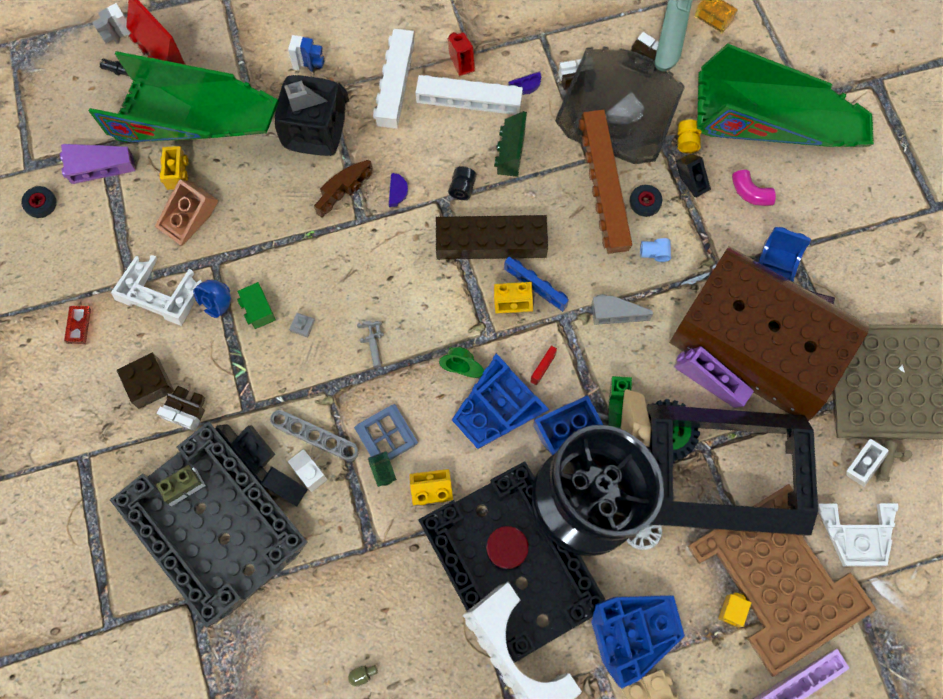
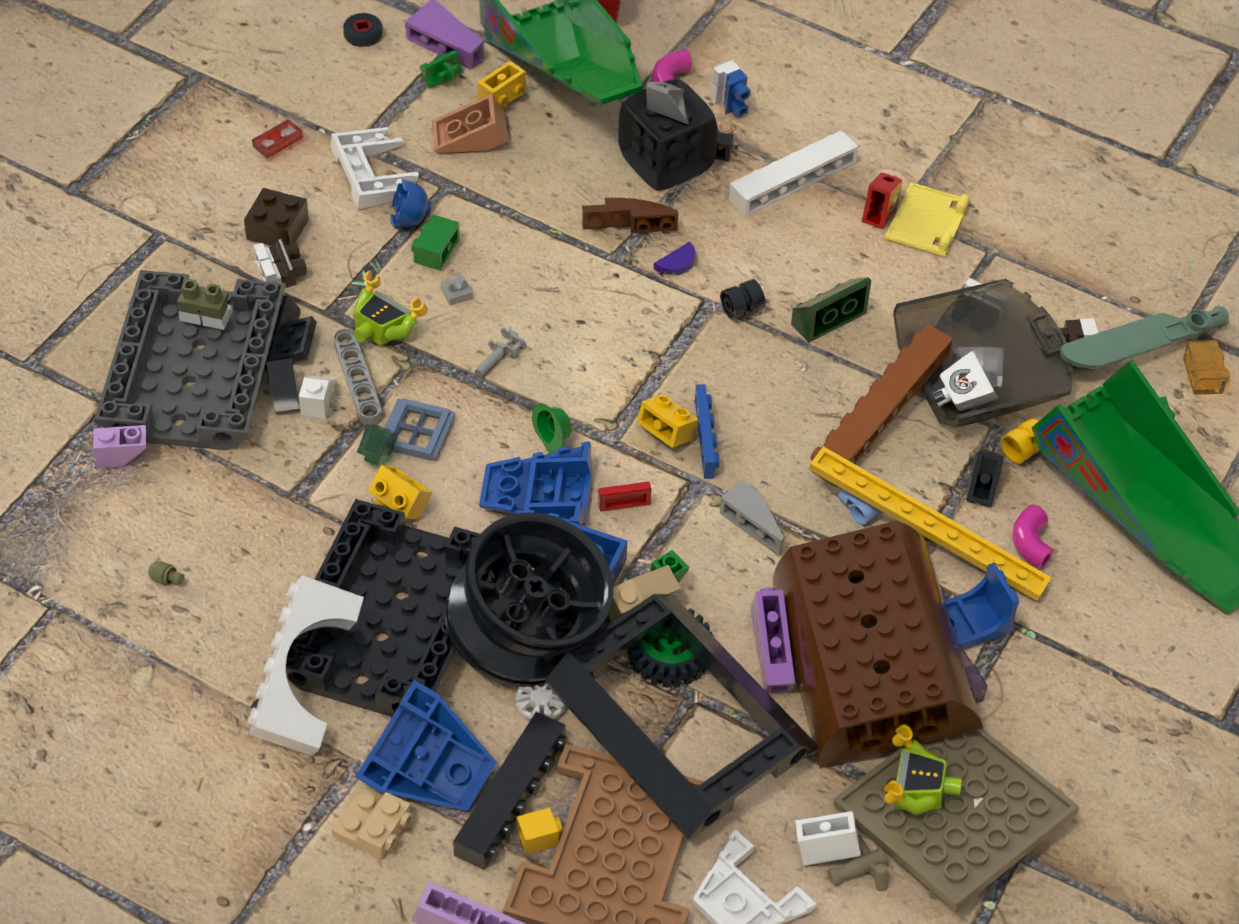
camera: 45 degrees right, 20 degrees down
white brick [416,75,523,115] -> none
dark brown brick [436,215,548,260] -> none
dark red tile [487,526,528,569] -> none
dark purple tile [508,72,542,95] -> none
black bush [629,185,663,217] -> none
none -> lavender slope [93,425,147,468]
none -> torso [353,271,428,345]
none -> green hips [420,50,463,89]
none -> black brick [453,712,568,870]
none -> dark pink cylinder [651,49,692,82]
none -> yellow plate [809,446,1052,601]
none -> light yellow window [884,182,970,257]
none -> torso [884,725,962,815]
none -> white torso [932,351,998,411]

